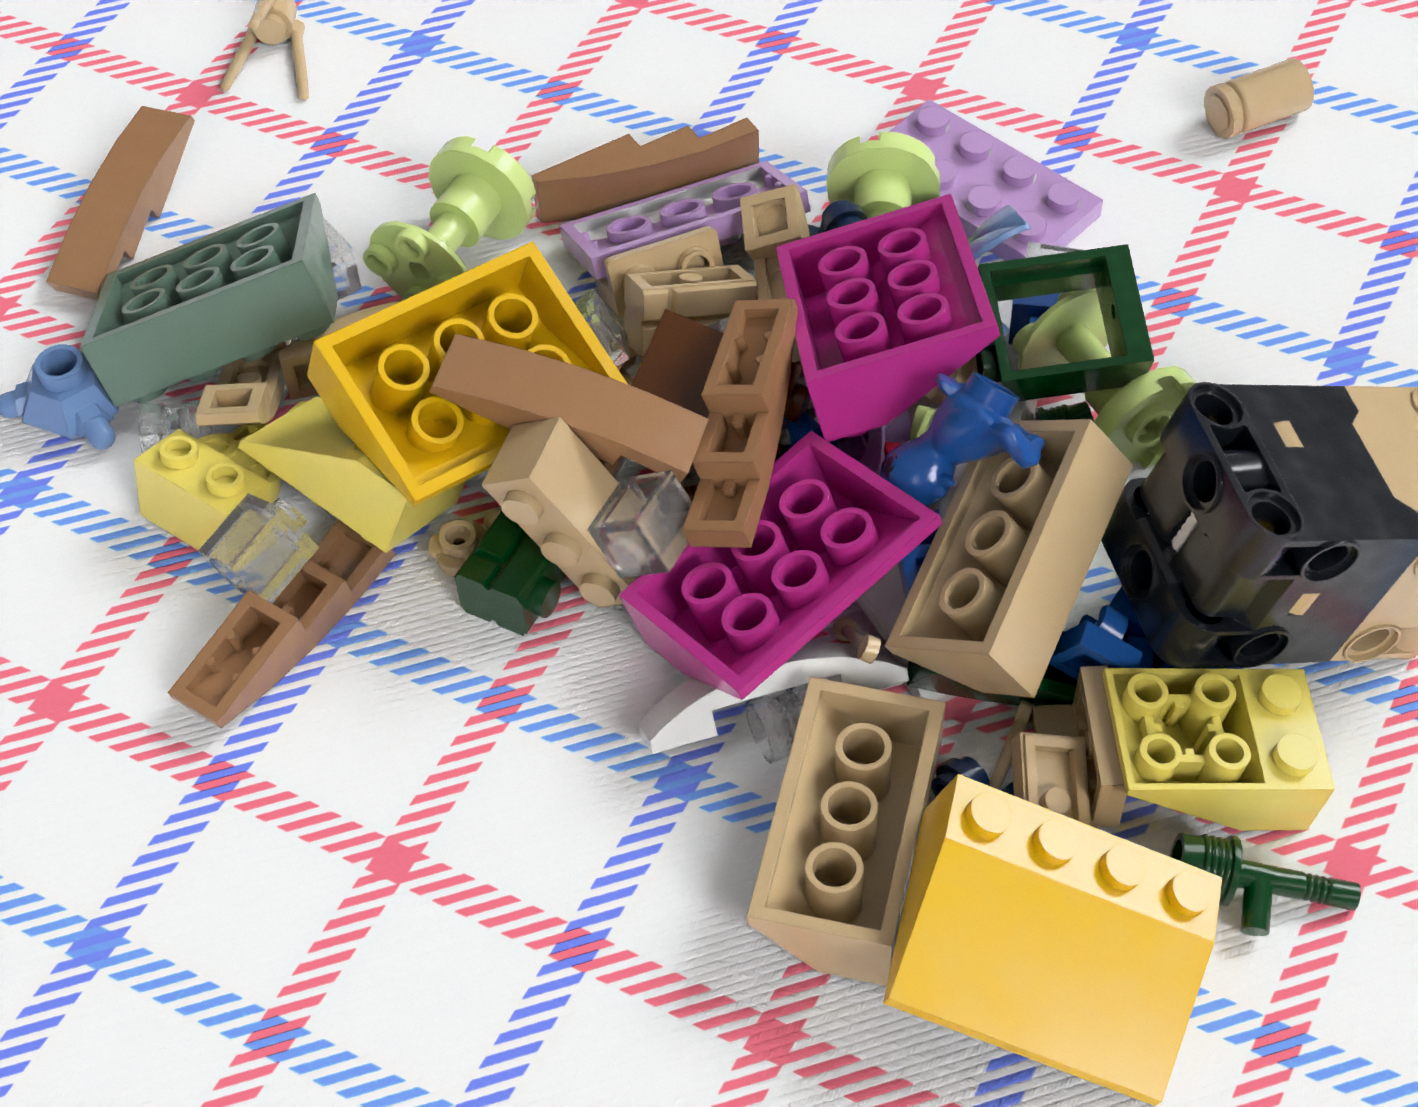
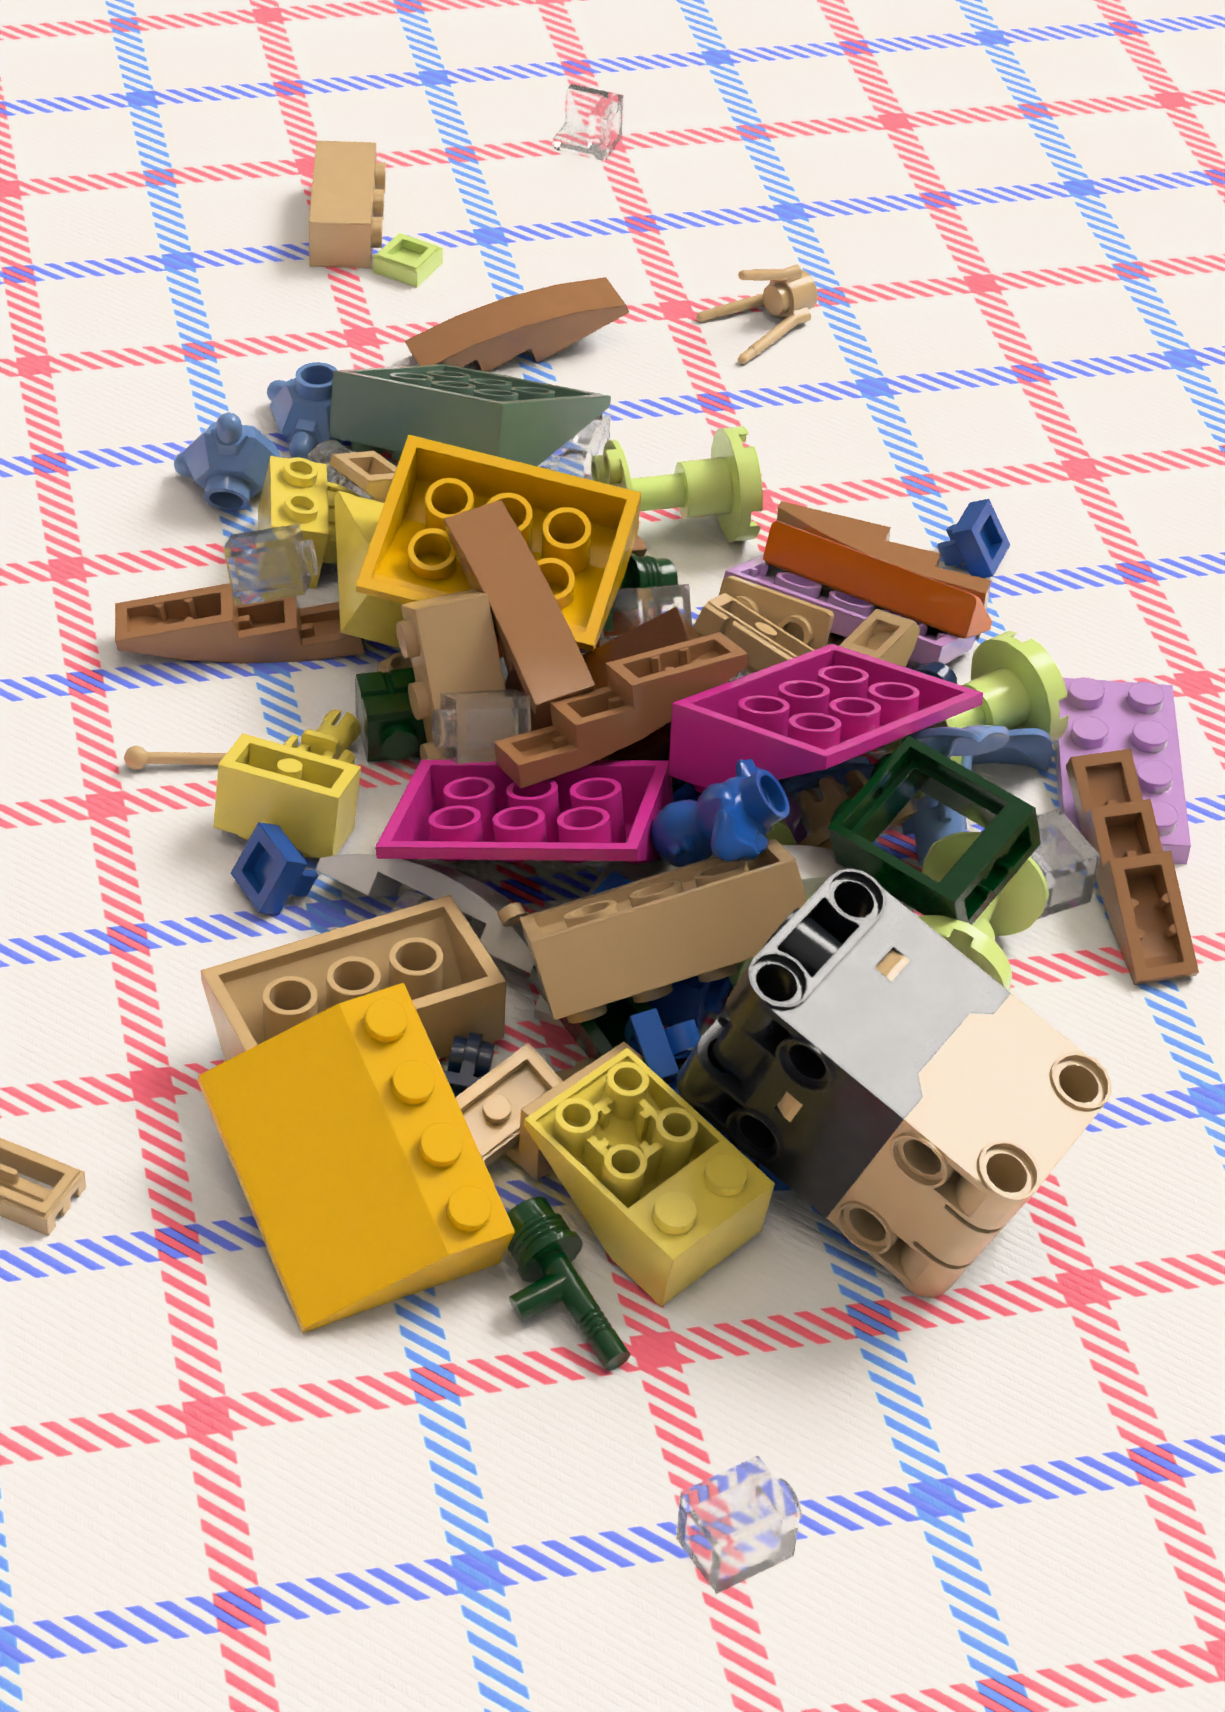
camera: 45 degrees right, 10 degrees down
none -> tan hinge [124,745,227,770]
none -> medium blue rock [174,412,282,511]
none -> light yellow brick [213,709,361,858]
none -> blue tile [230,822,319,915]
none -> orange slope [762,521,992,639]
none -> blue tile [937,498,1011,578]
none -> medium nougat slope [1065,749,1199,985]

